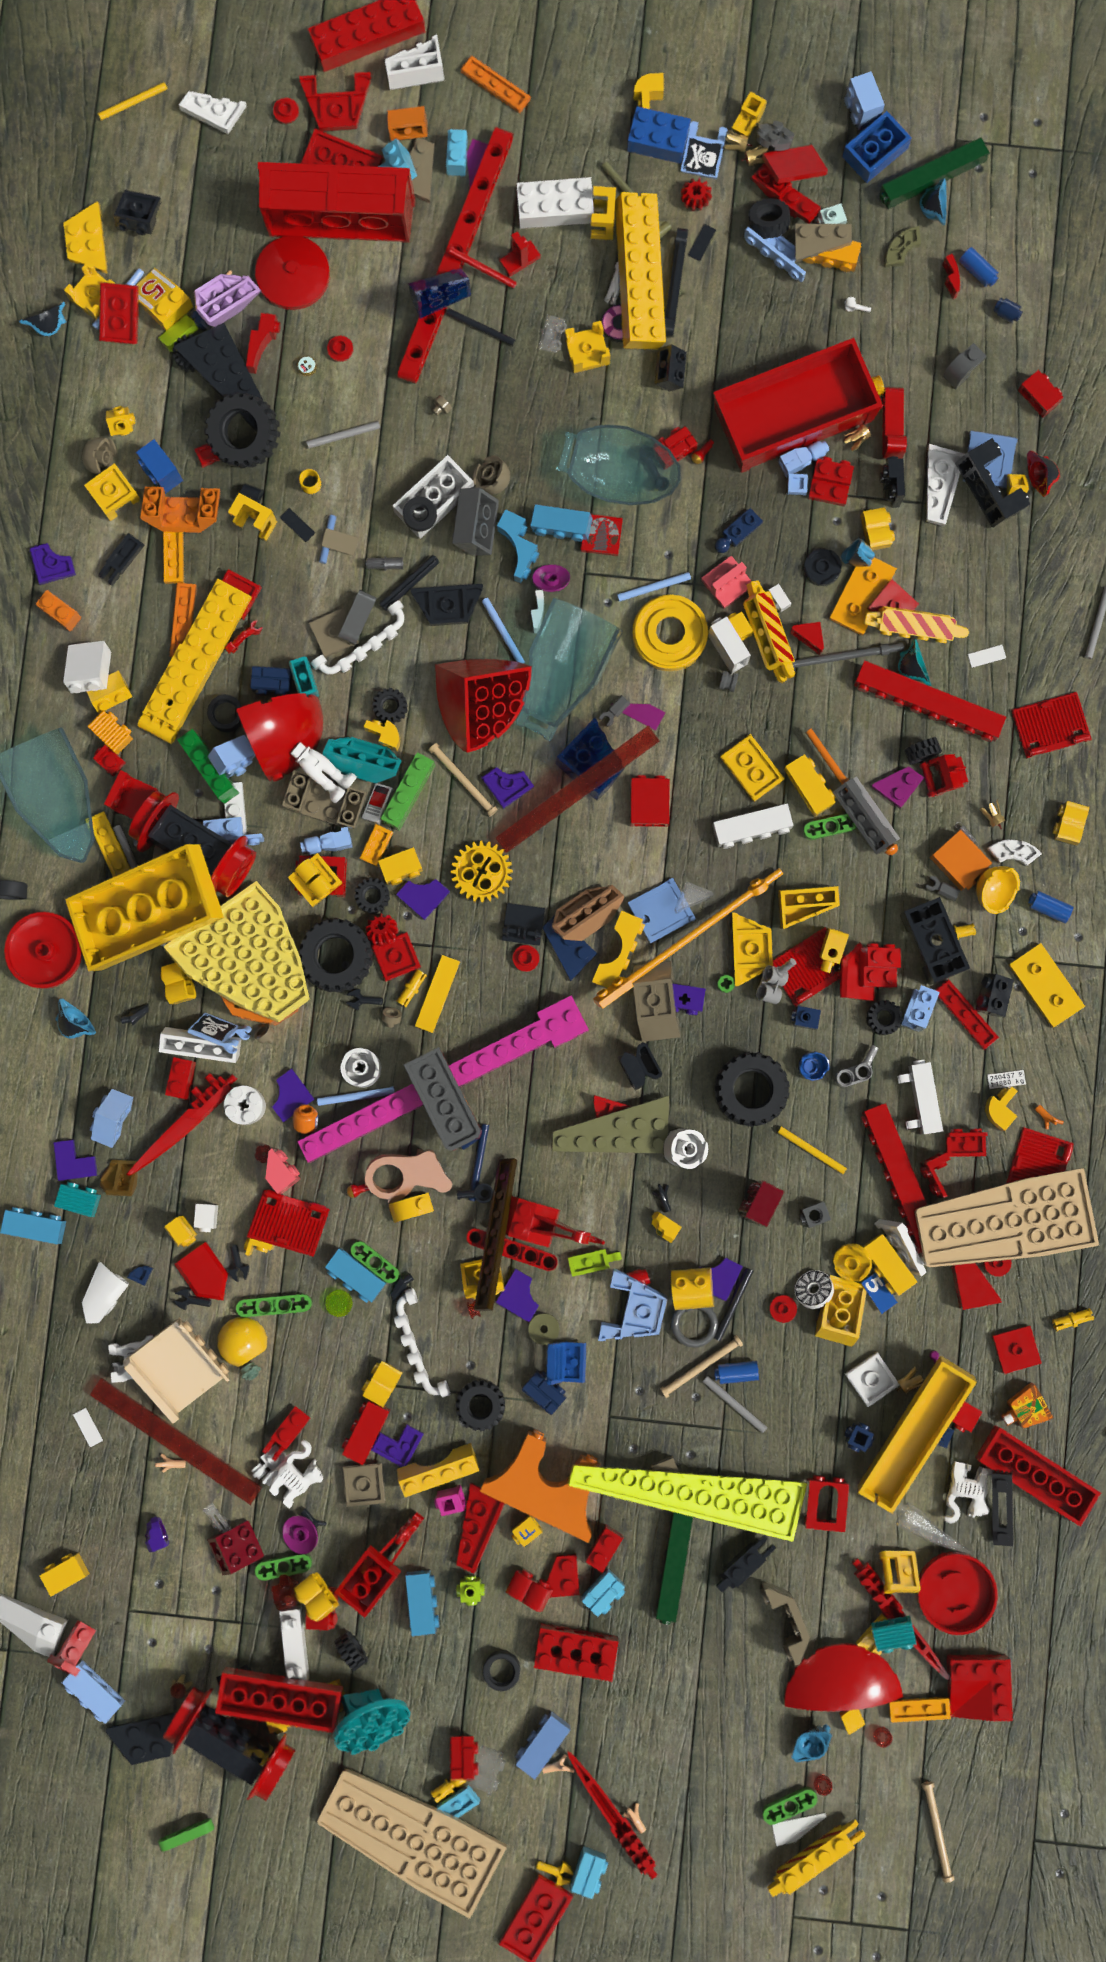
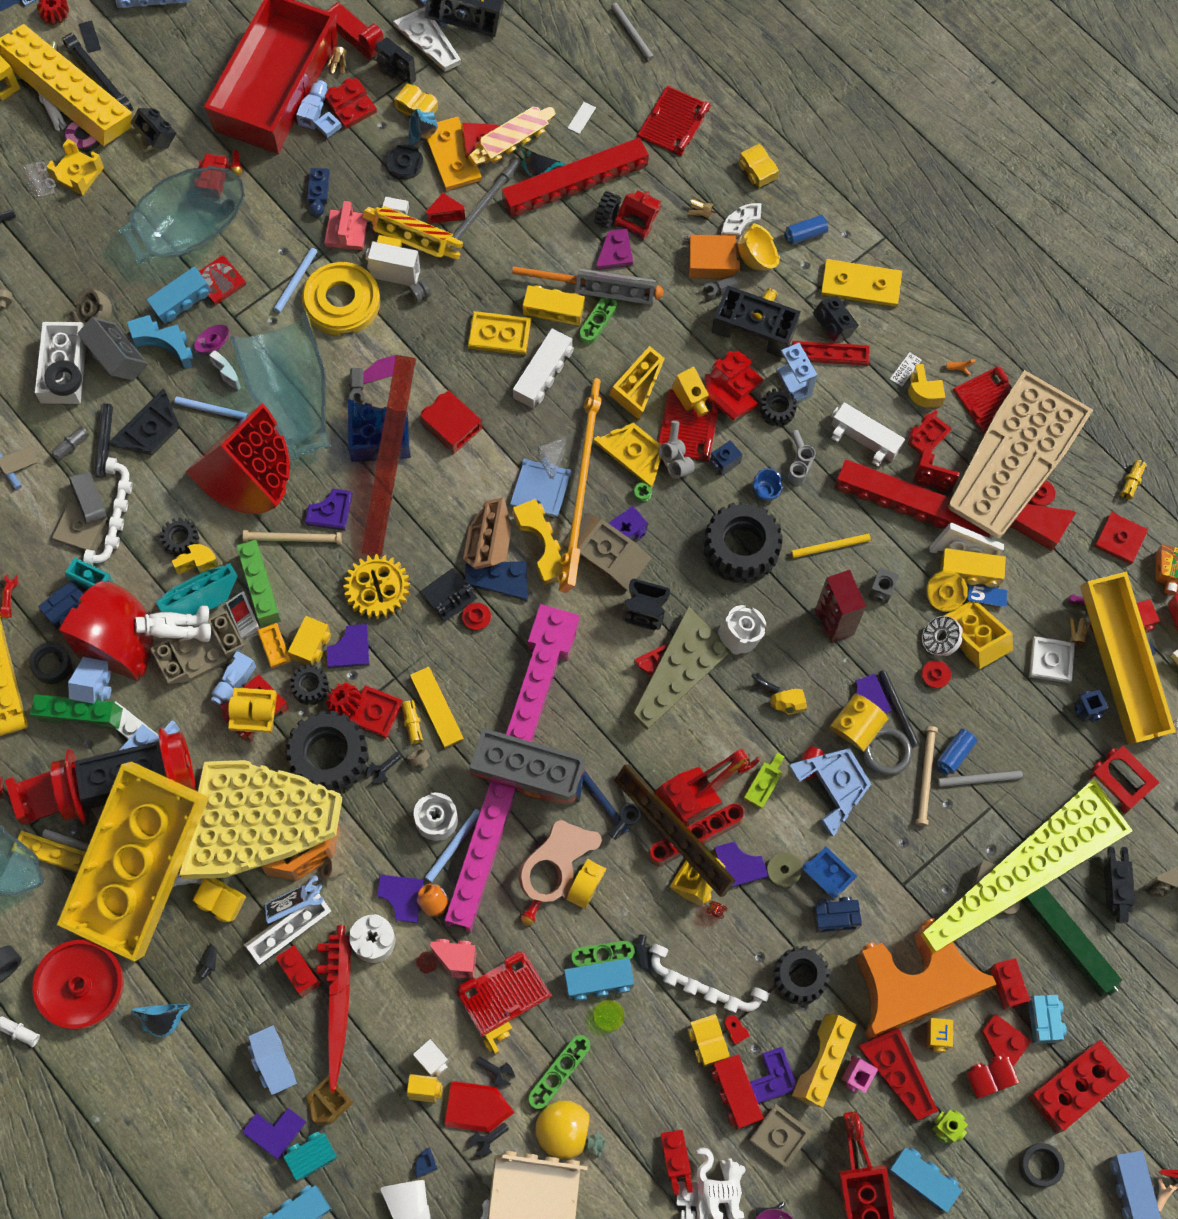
camera: 55 degrees left, 15 degrees down
none -> red piece [725,1015,750,1045]

